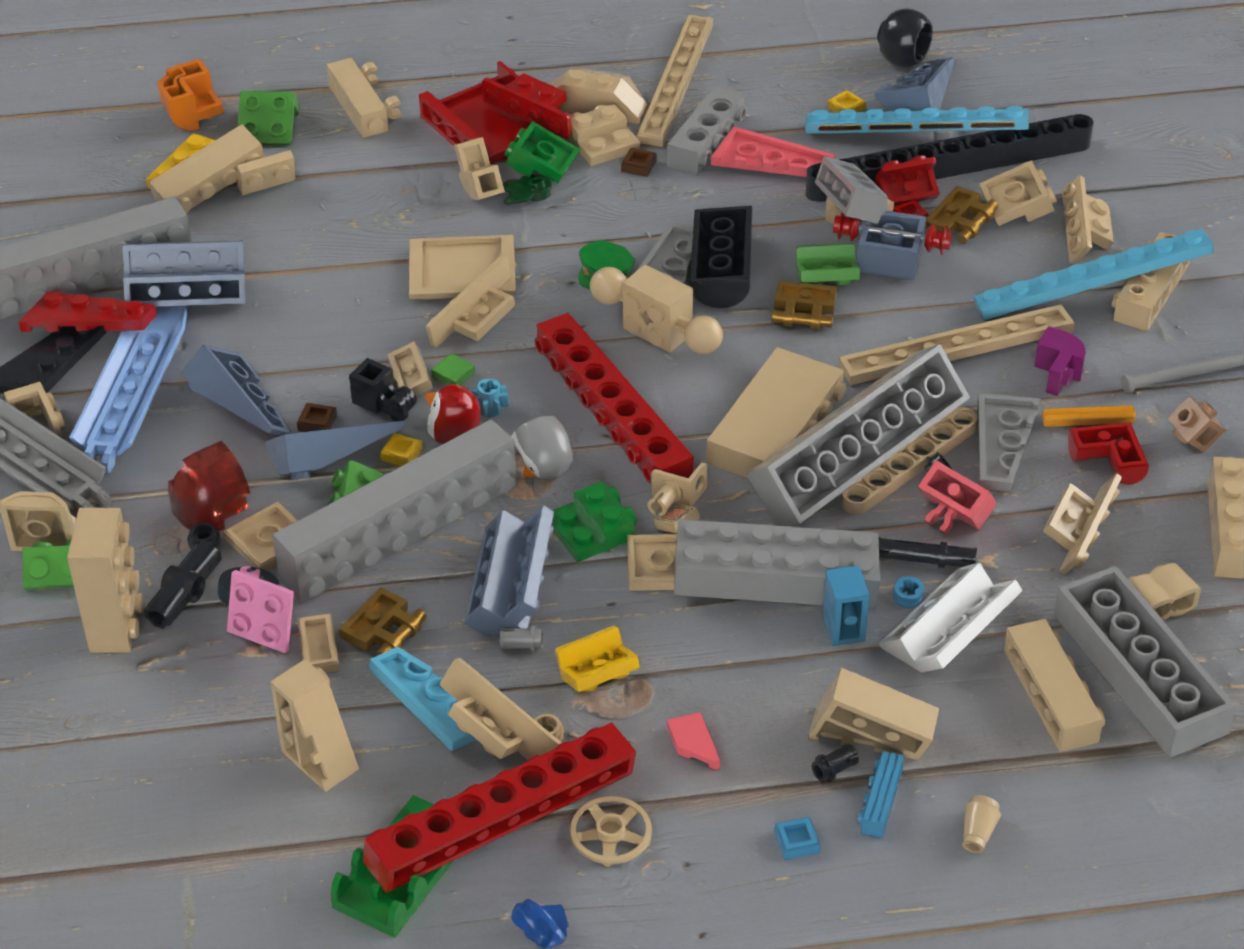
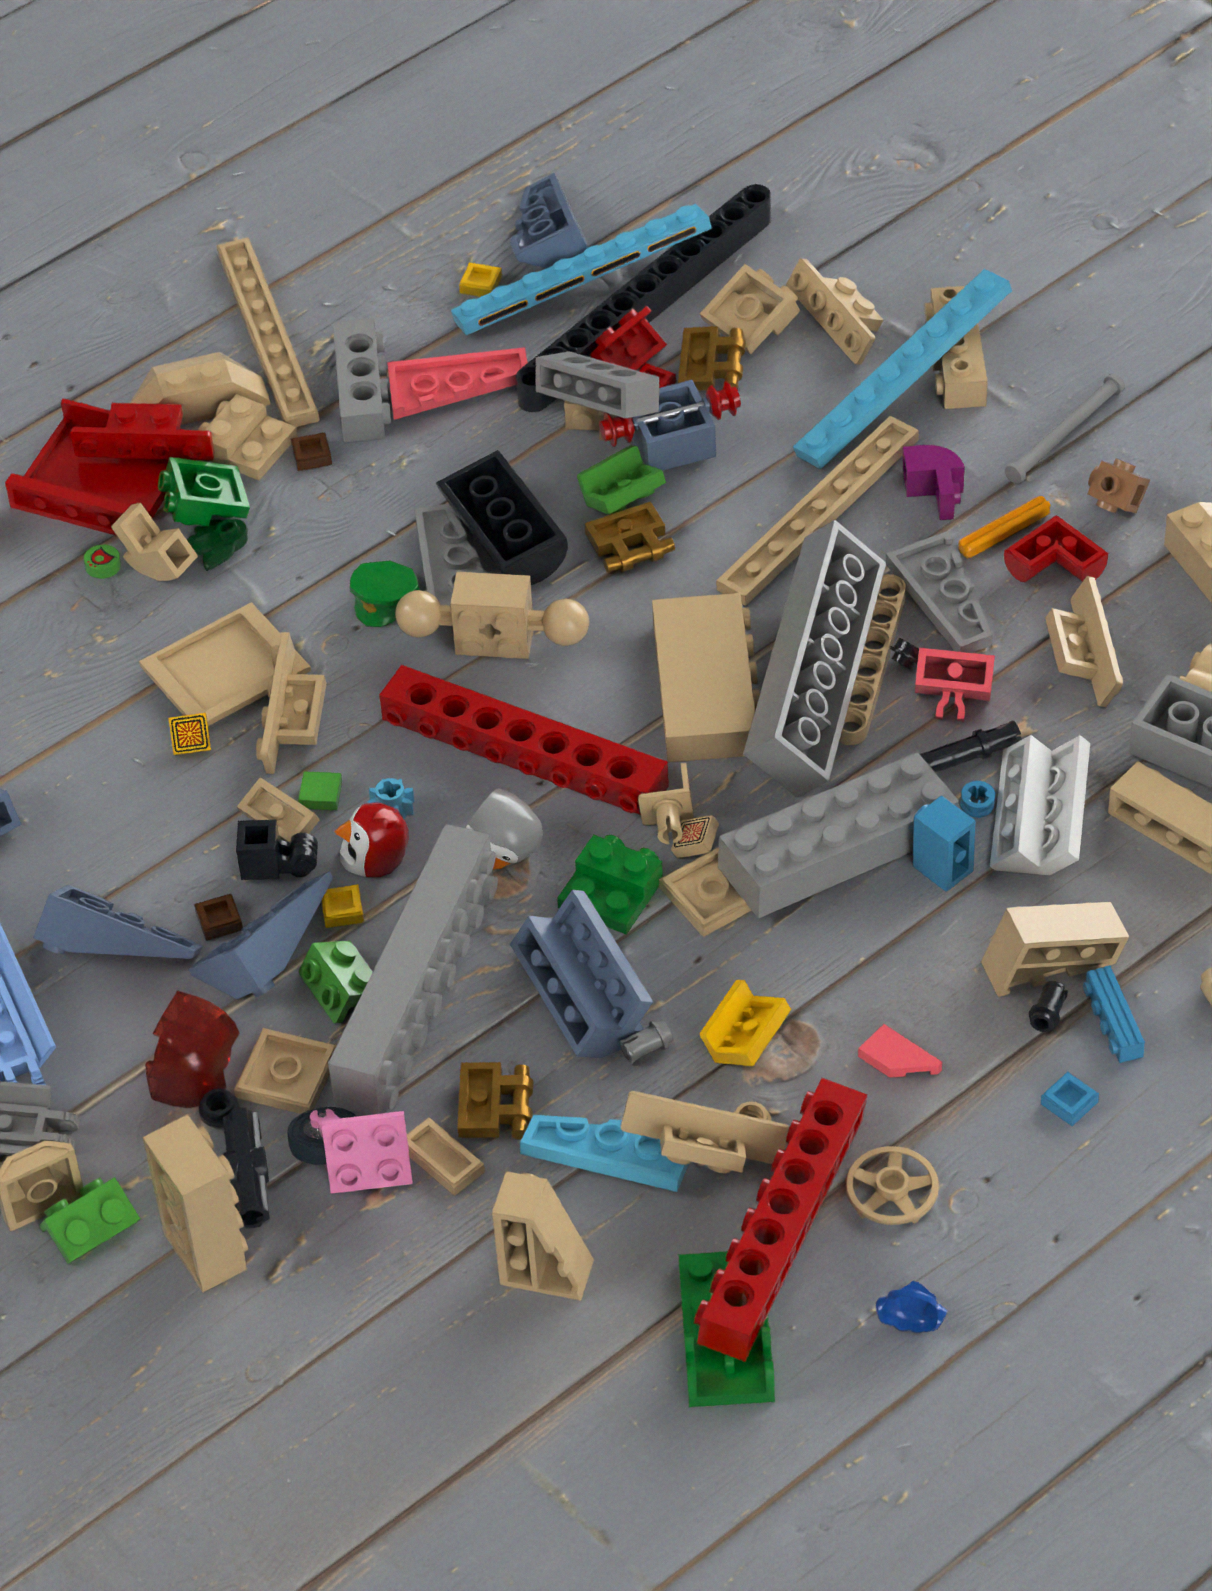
camera: 30 degrees left, 5 degrees up
black wheel [877,8,933,67] -> none
none -> bright green tile [84,545,121,579]
none -> tile [168,713,211,755]

